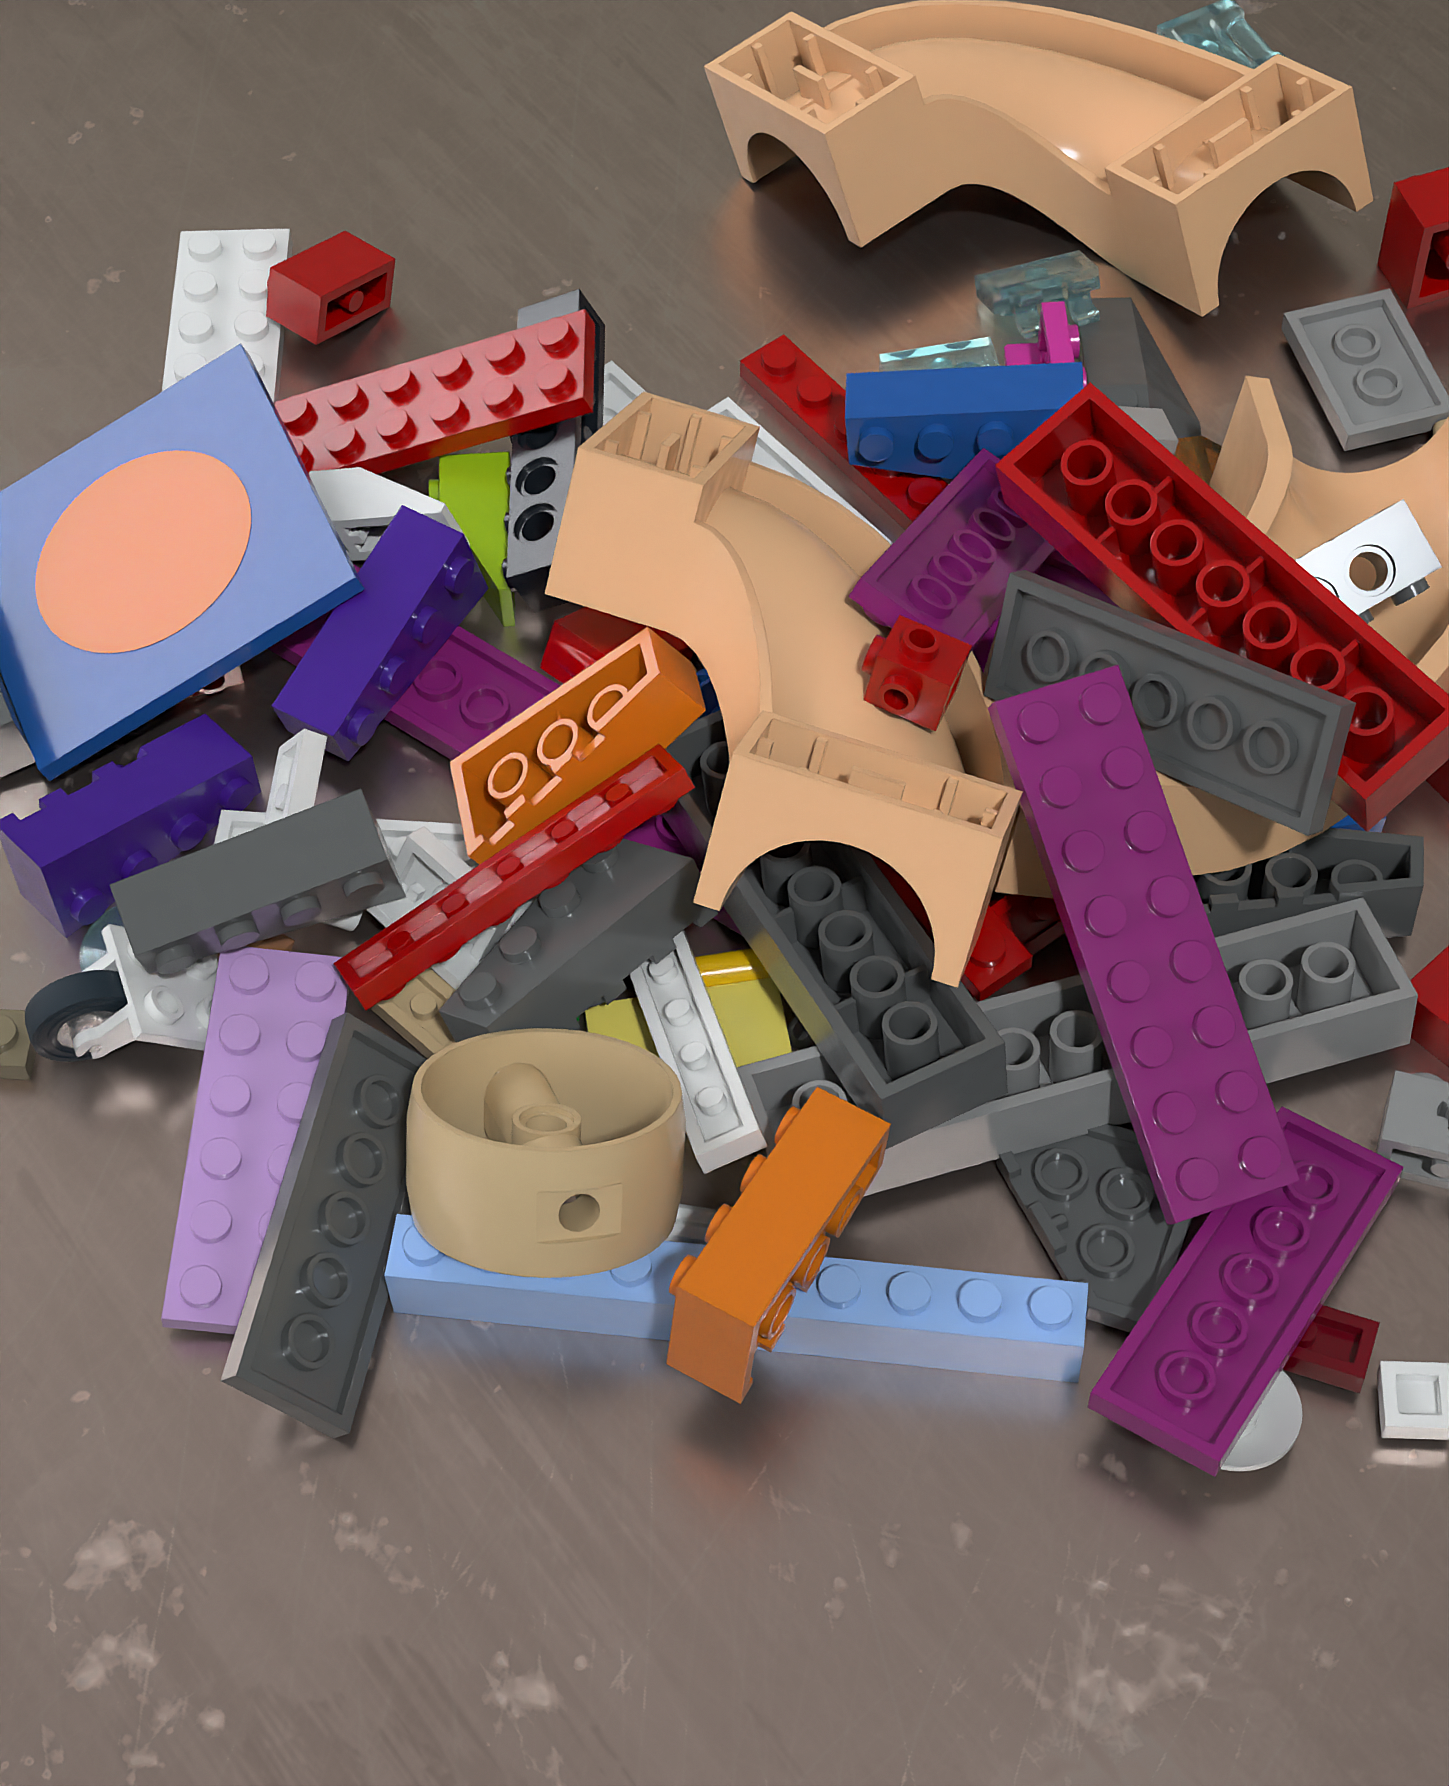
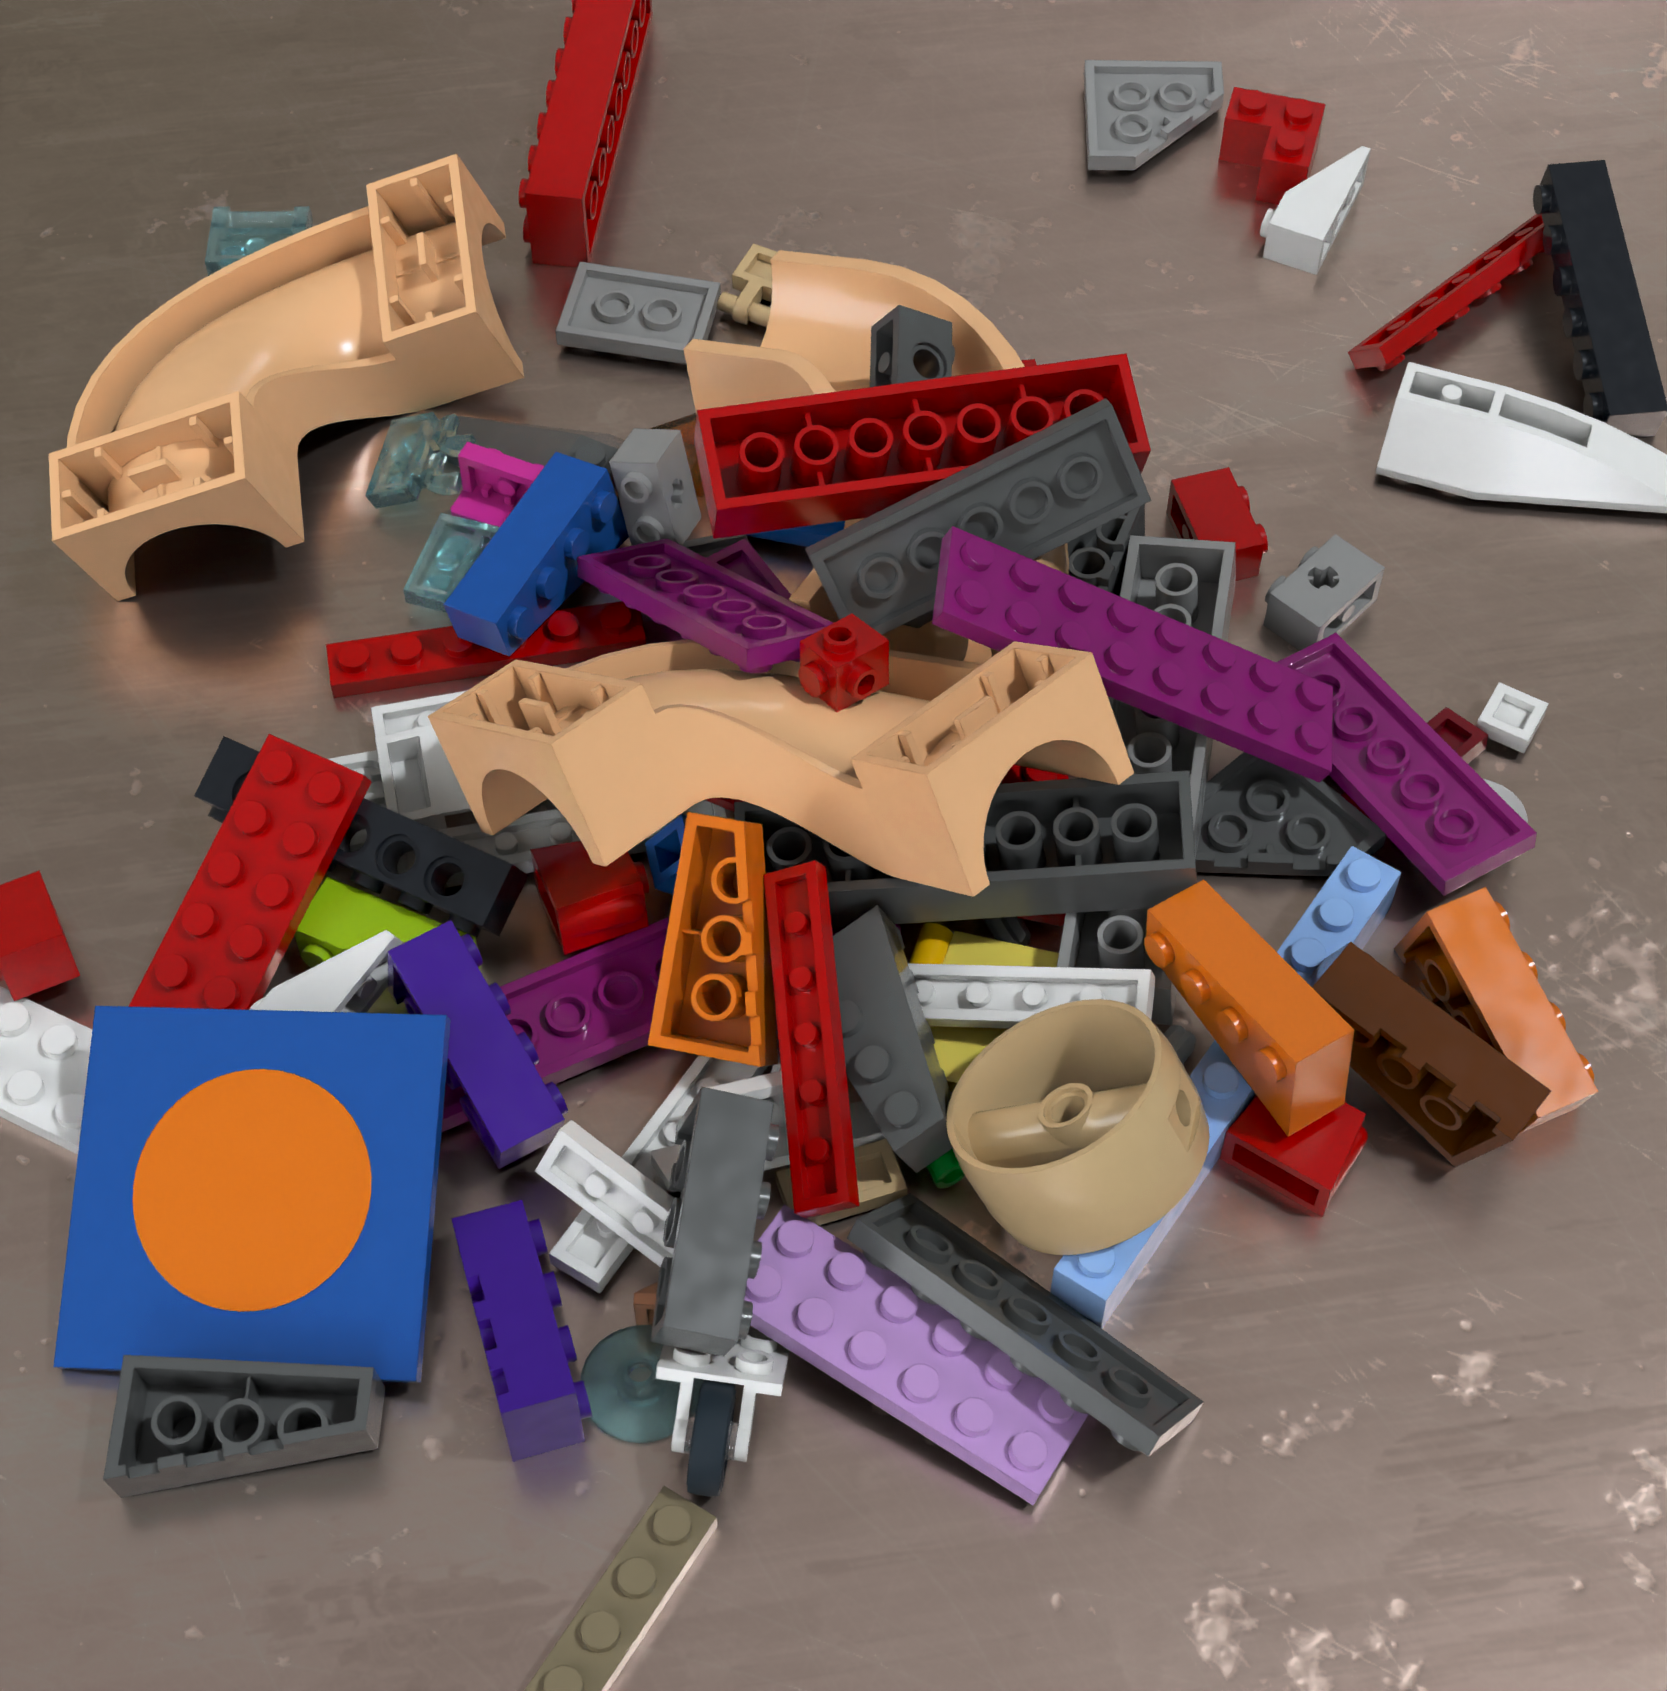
camera: 65 degrees left, 0 degrees up
none -> red torso [1220,1094,1368,1217]
none -> reddish brown wedge [1306,942,1551,1168]
none -> orange wedge [1394,887,1599,1134]

